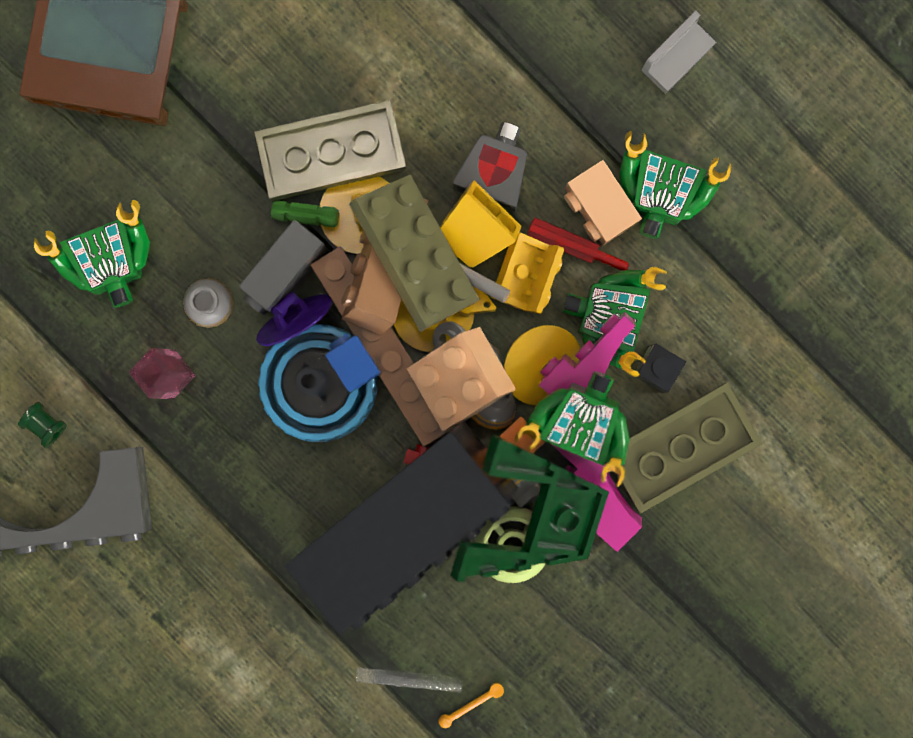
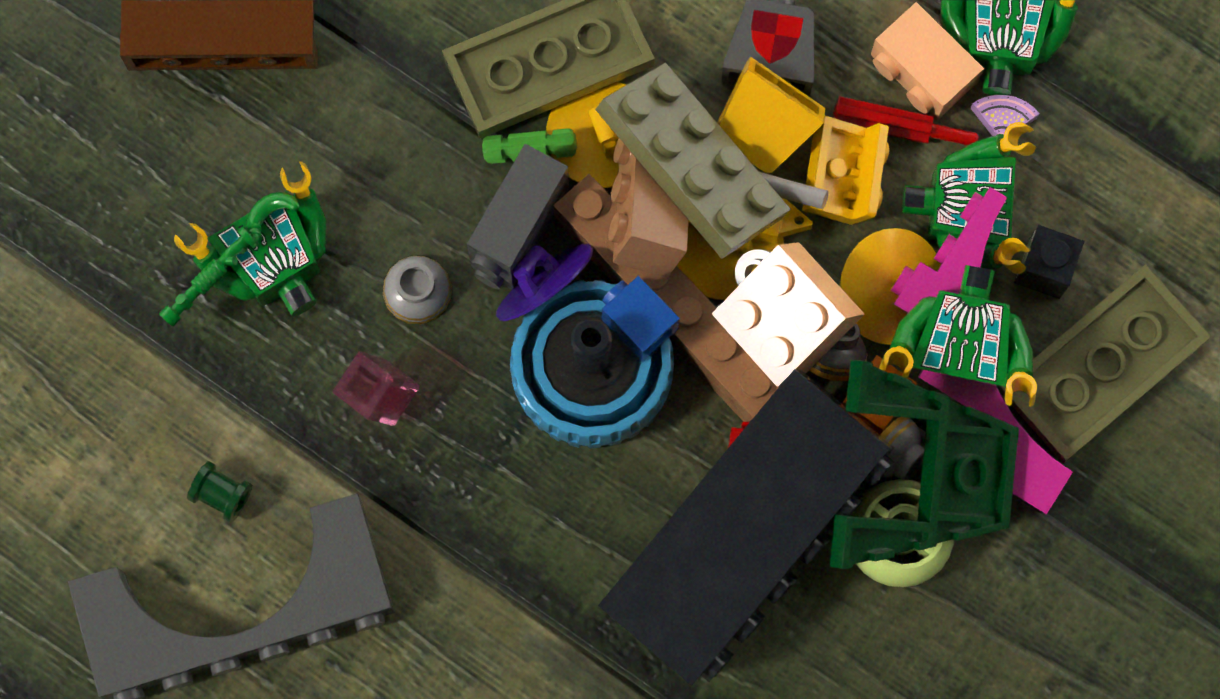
camera: 10 degrees left, 10 degrees down
none -> green piece [159,192,300,327]
none -> lavender tile [971,95,1040,136]

